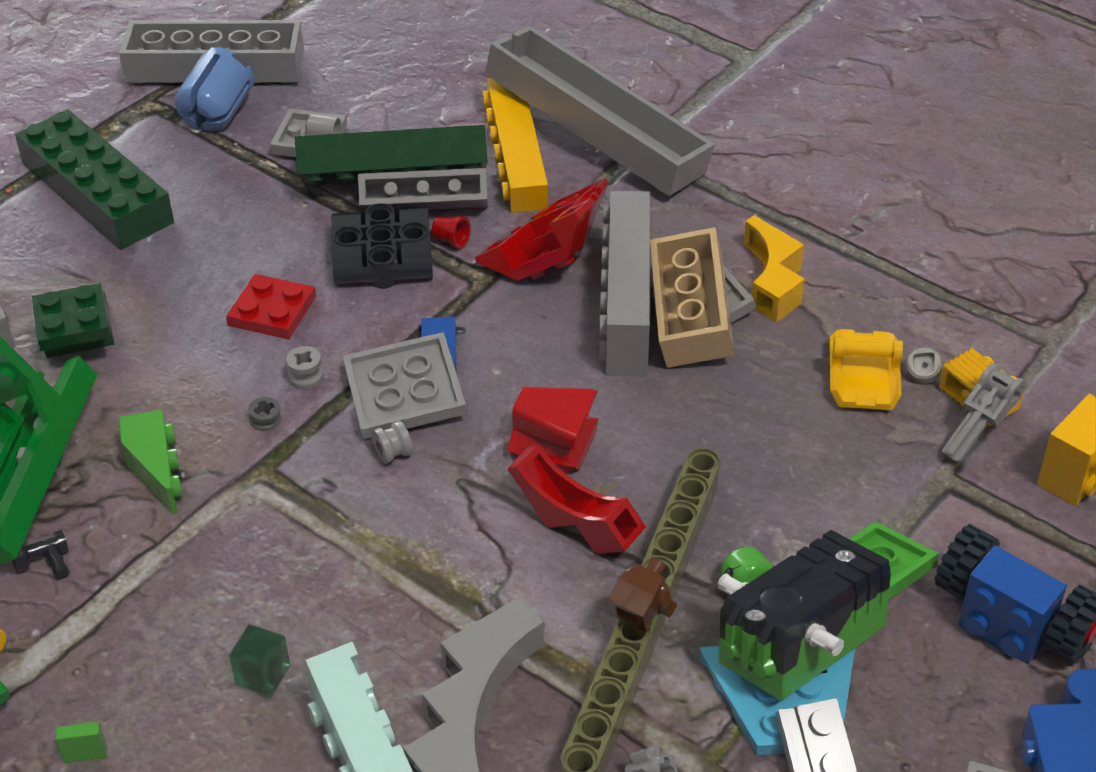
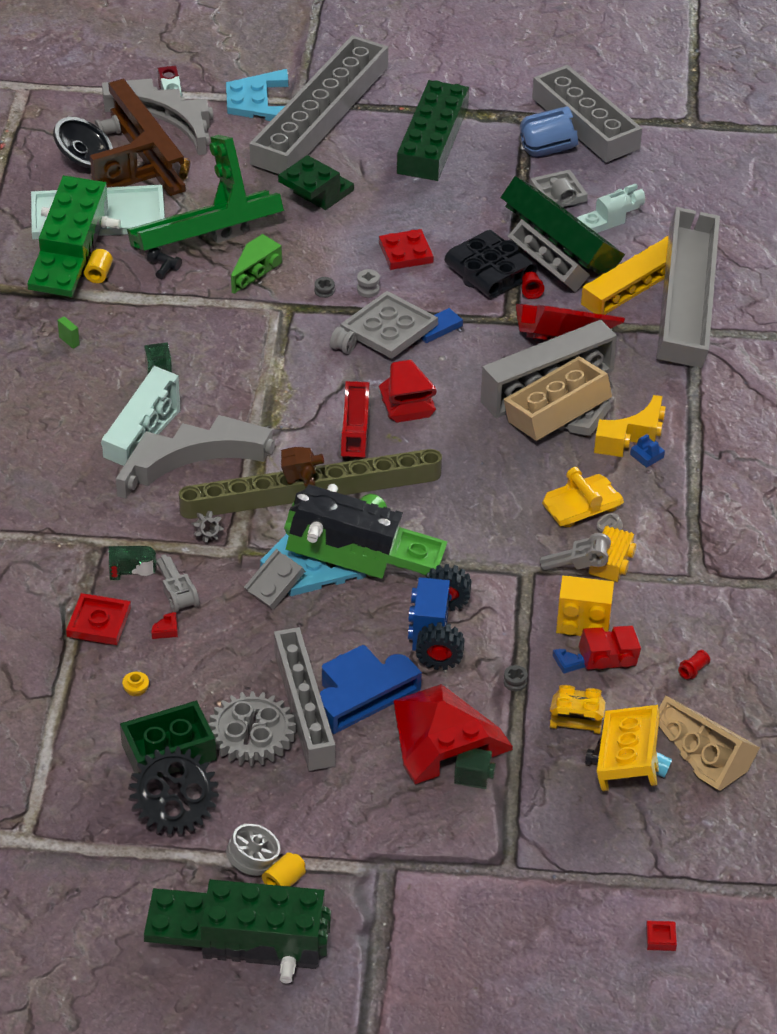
camera: 55 degrees right, 0 degrees up
none -> light aqua plate [577,184,645,233]
none -> blue tile [630,434,665,468]

